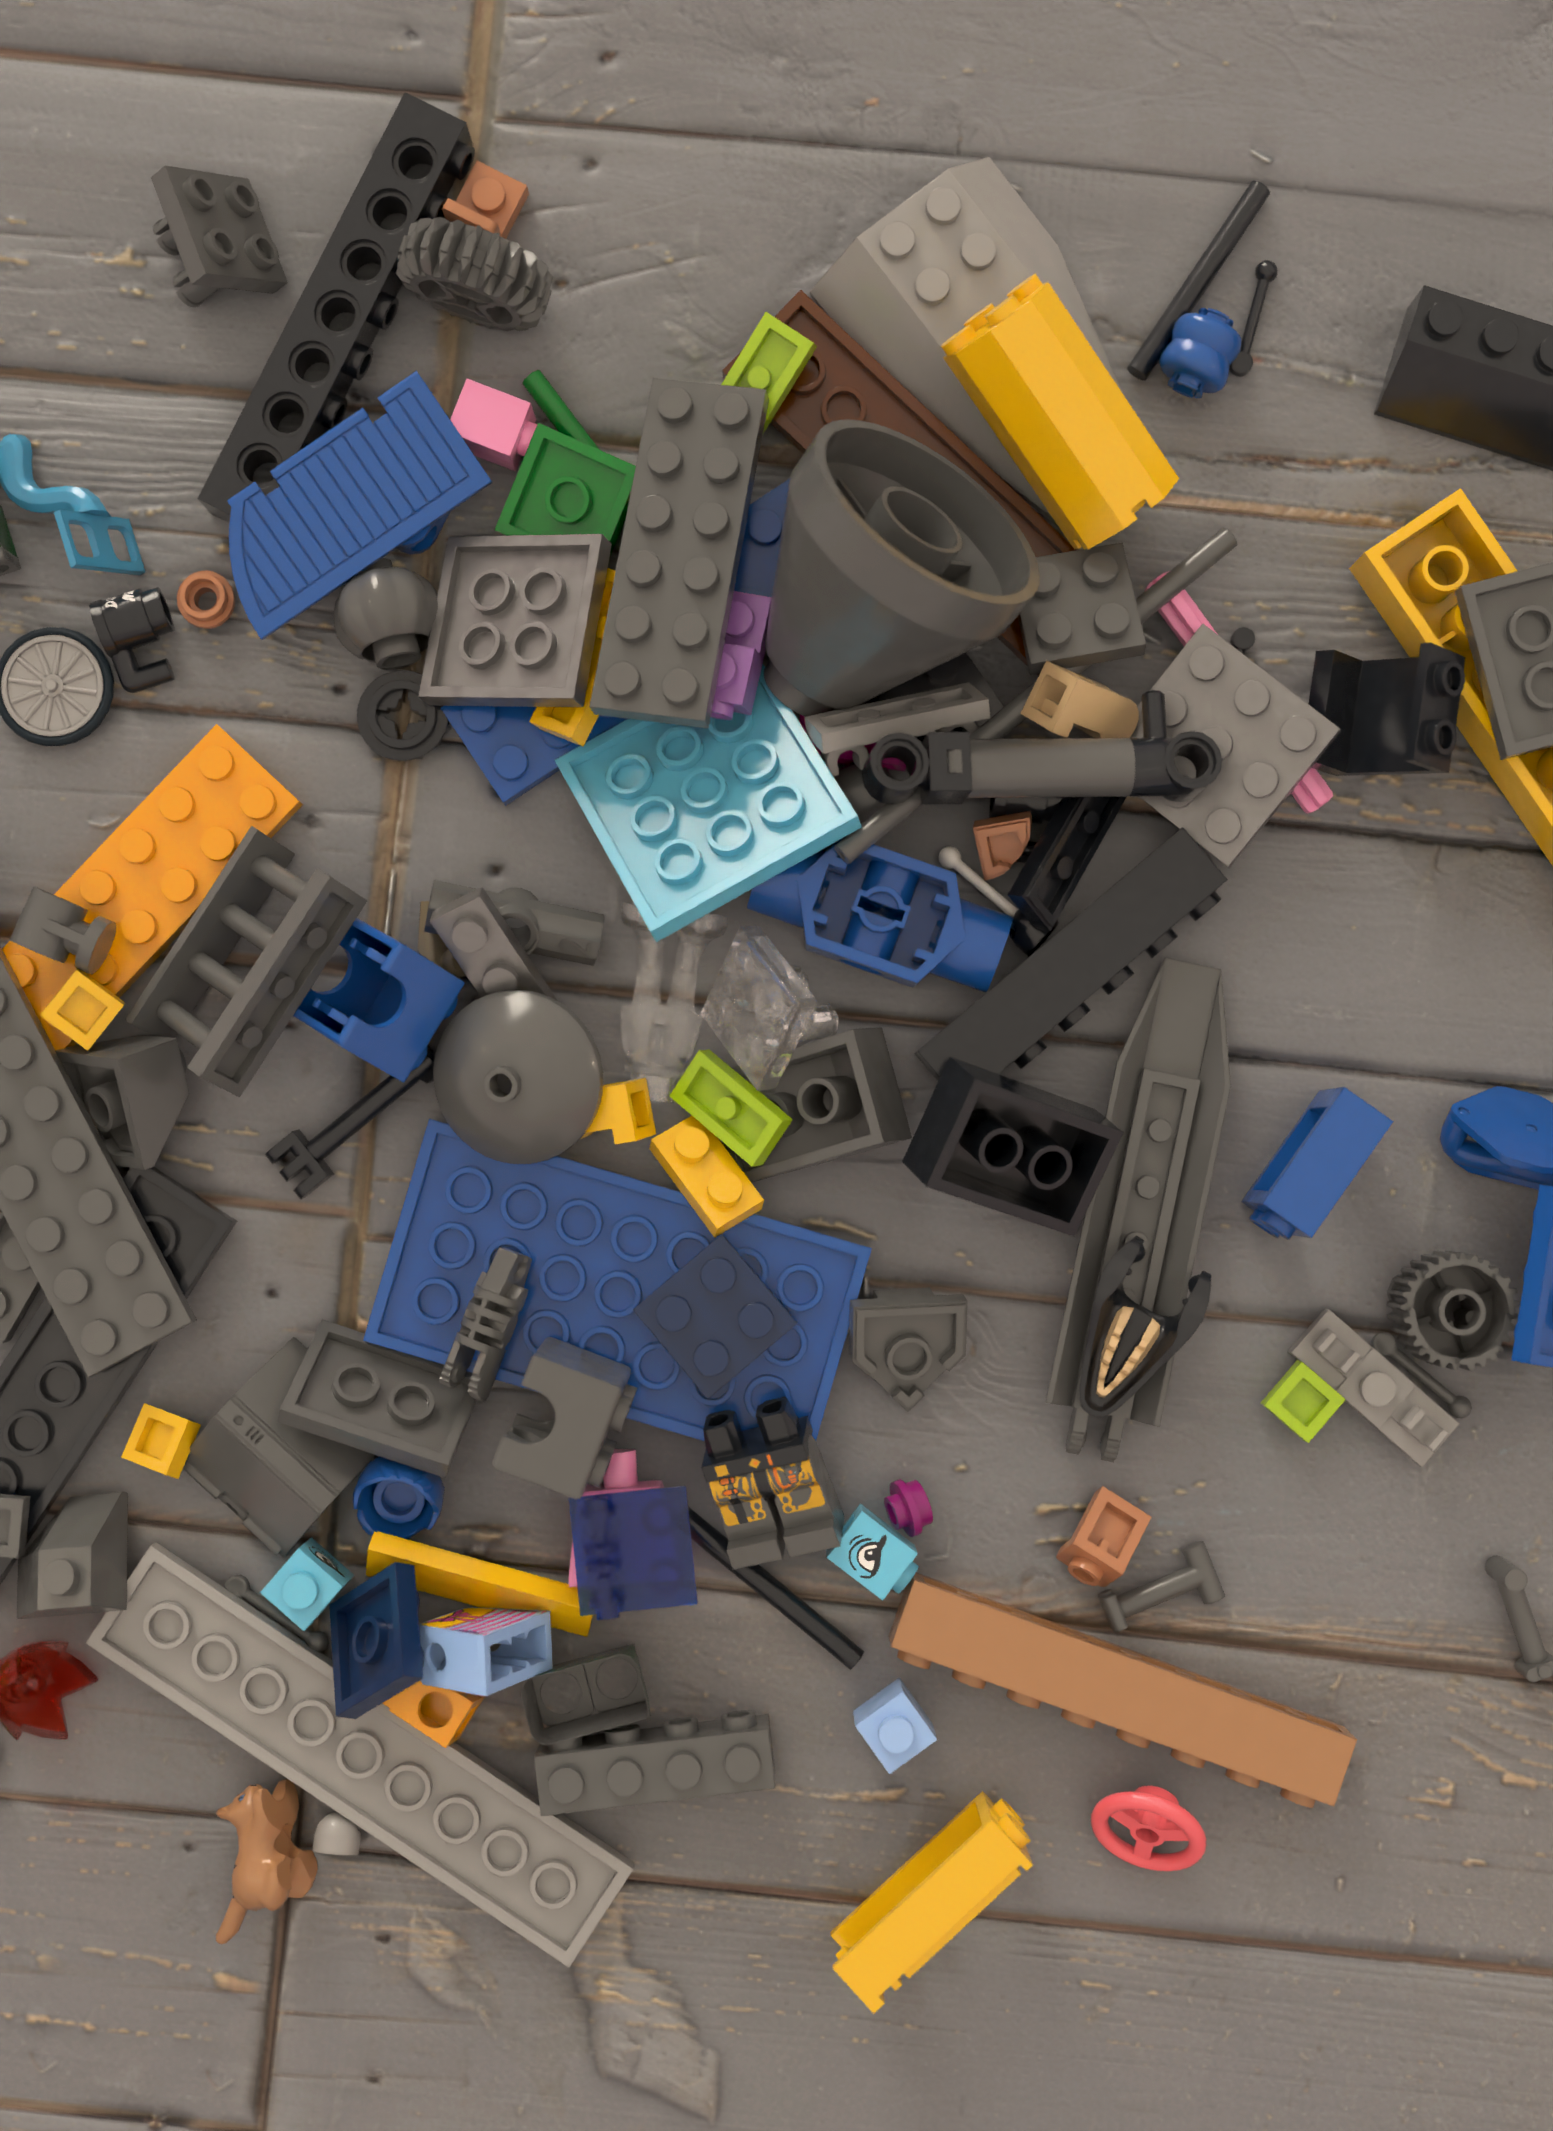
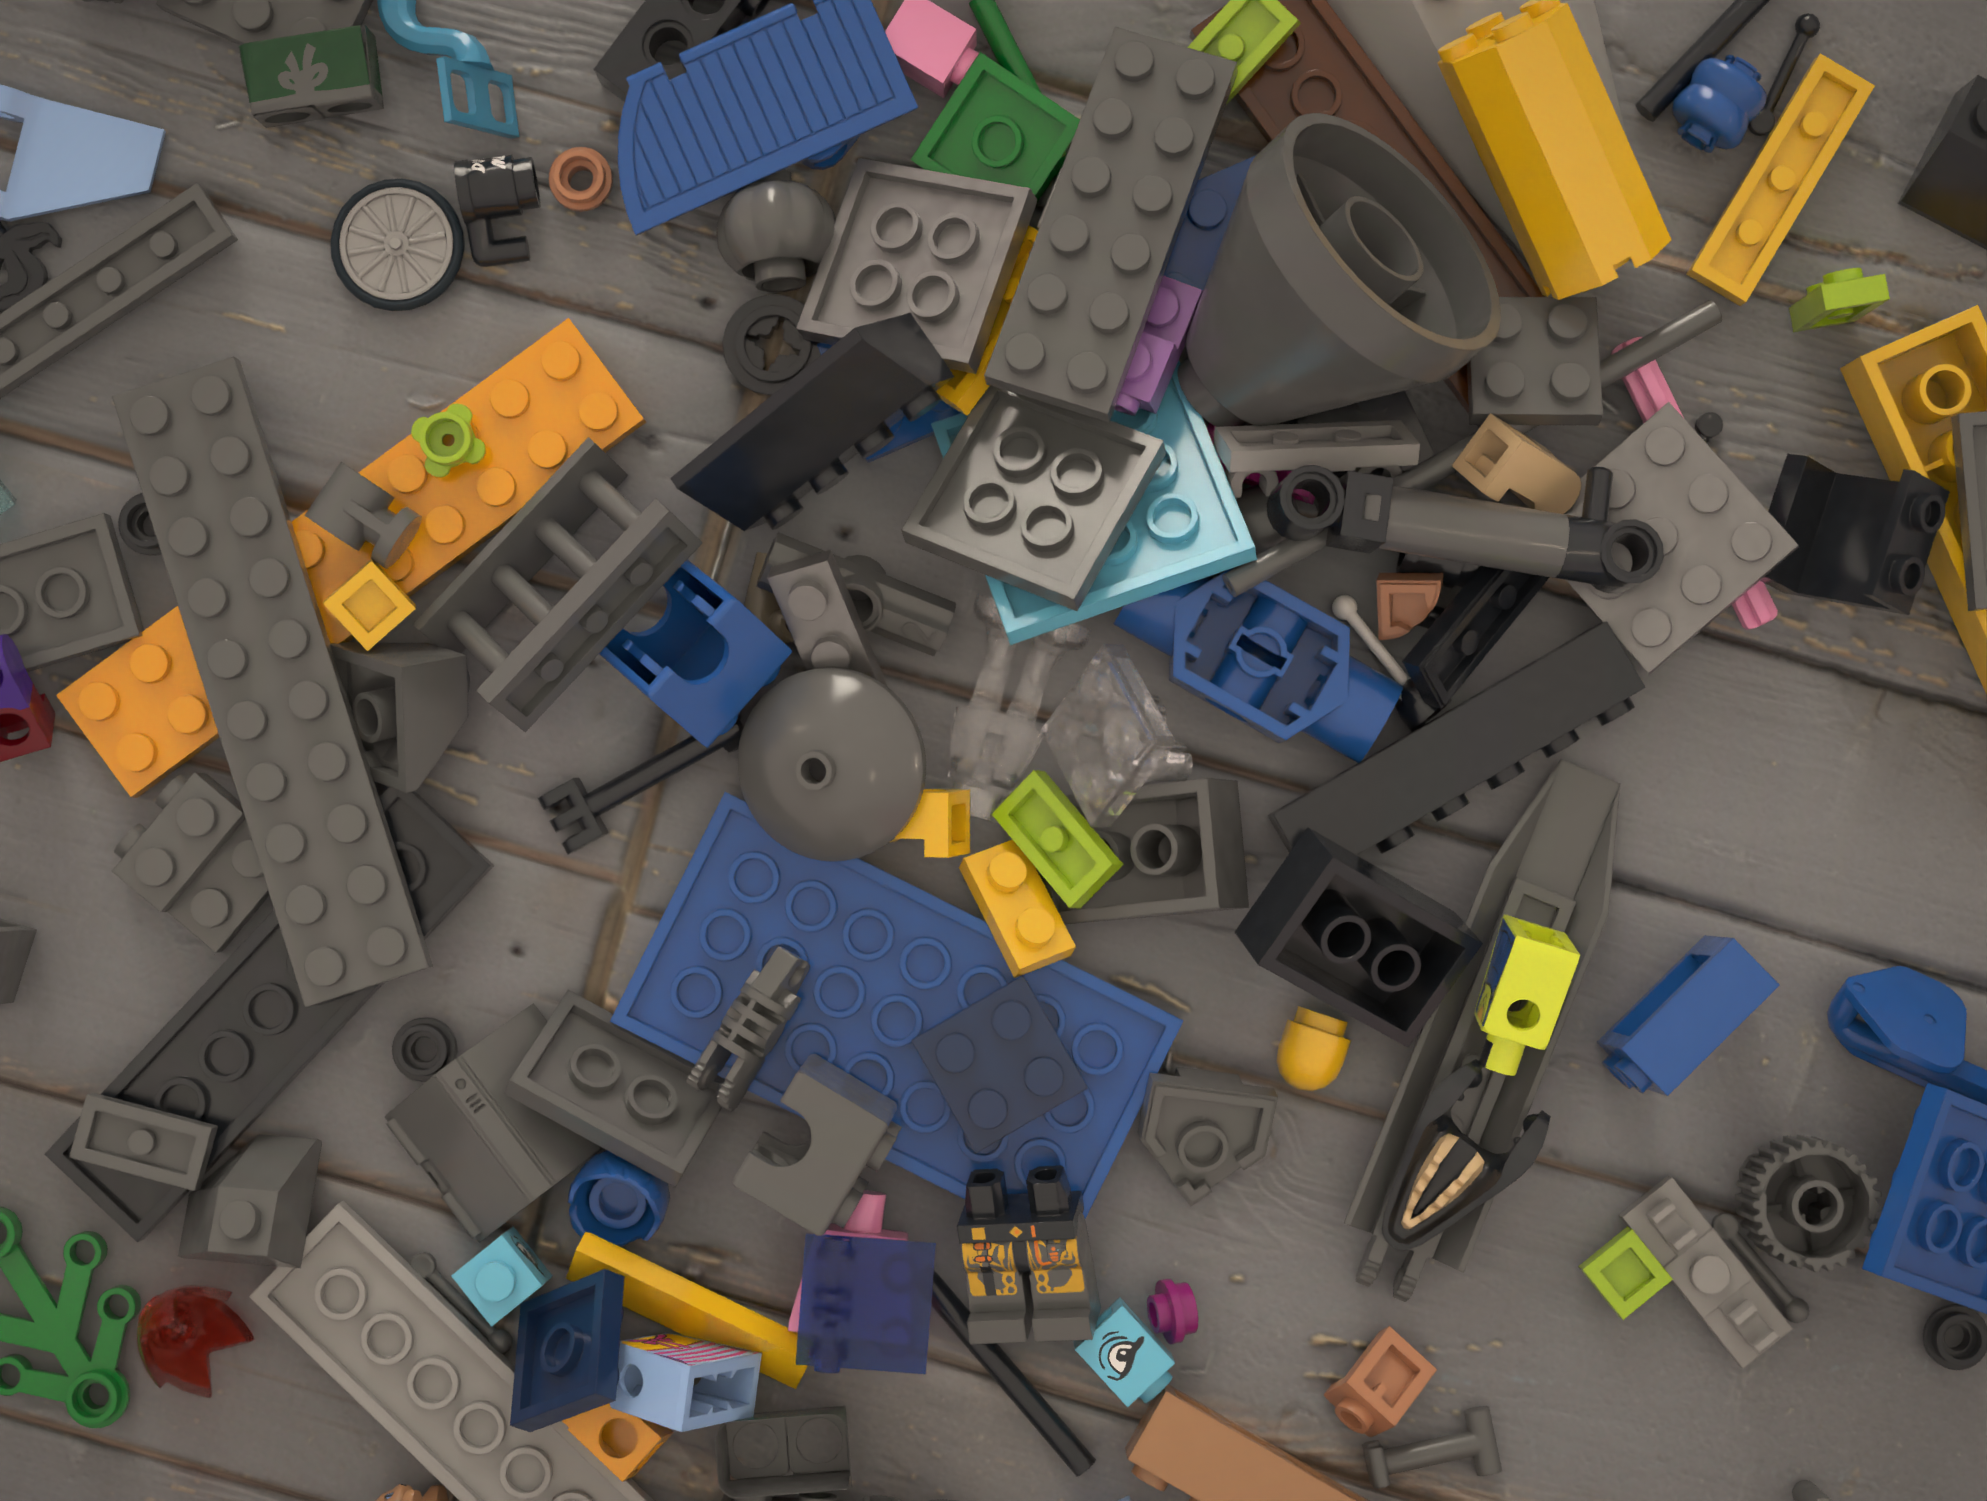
camera: 10 degrees right, 0 degrees up
yellow plate [121,1403,201,1479] -> none
none -> black plate [392,1017,457,1082]
none -> lime plate [411,403,486,478]
none -> black slope [670,313,955,531]
none -> dark grey plate [901,385,1166,611]
none -> yellow piece [1276,1006,1351,1091]
none -> neon yellow torso [1474,914,1580,1076]
none -> yellow plate [1686,53,1875,306]
none -> lime plate [1789,268,1890,332]

